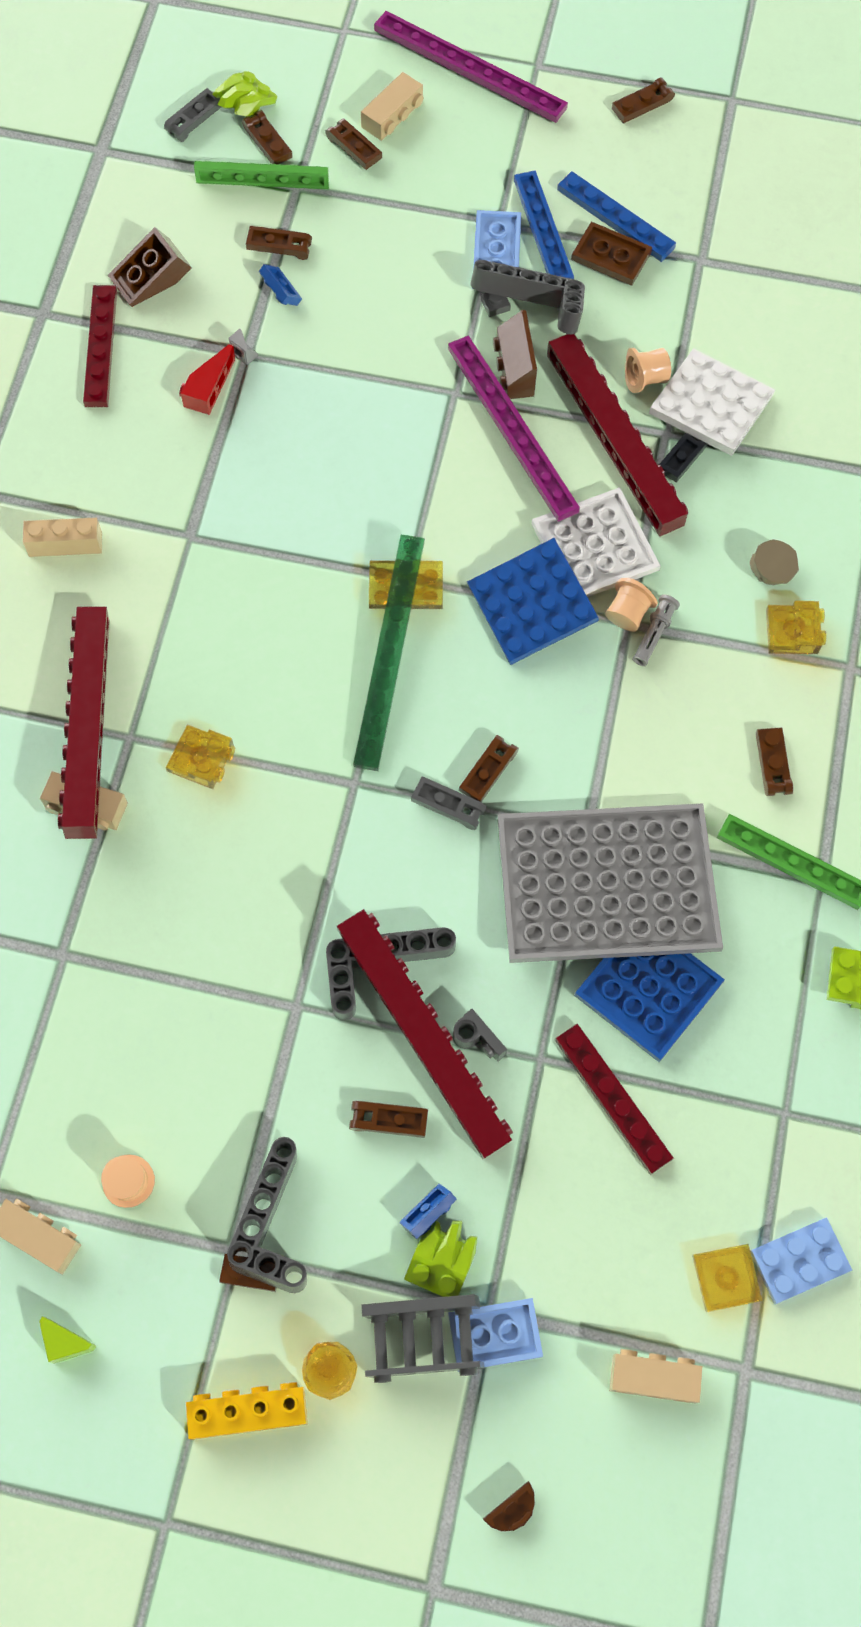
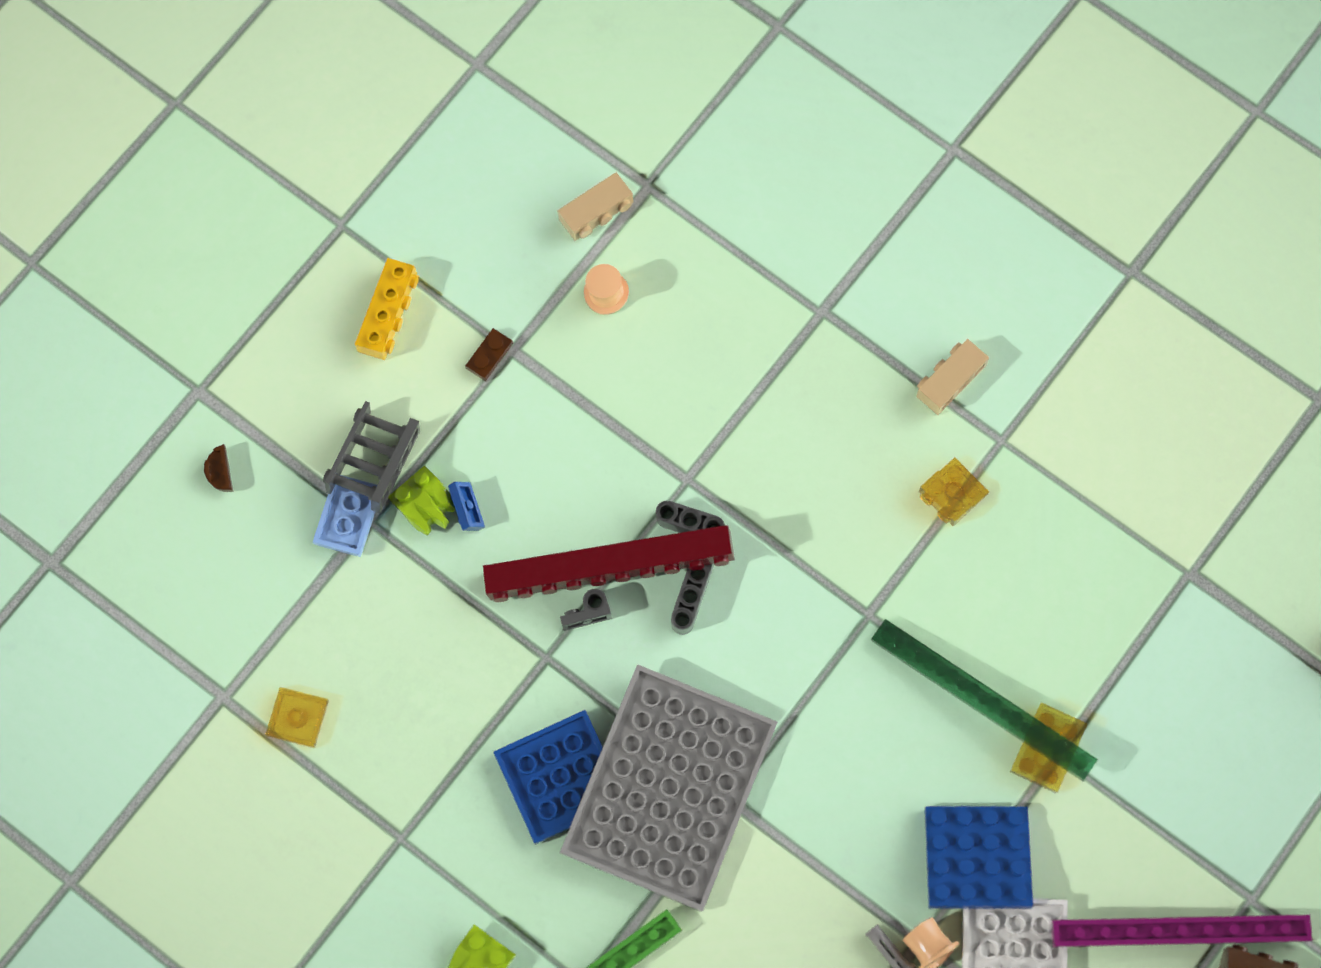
camera: 120 degrees right, 5 degrees up
tan brick [23,517,102,557] -> none
lime slope [39,1316,96,1364] -> none
dark red brick [58,607,110,839] -> none
dark grey beam [227,1137,307,1294] -> none
clear yellow hat [302,1342,358,1400] -> none
reddish brown plate [349,1101,428,1138] -> none
dark grey plate [411,776,487,830] -> none
reddish brown plate [459,735,519,802] -> none
dark red plate [555,1023,674,1175] -> none
tan brick [609,1349,703,1404] -> none
light blue plate [750,1217,852,1305] -> none

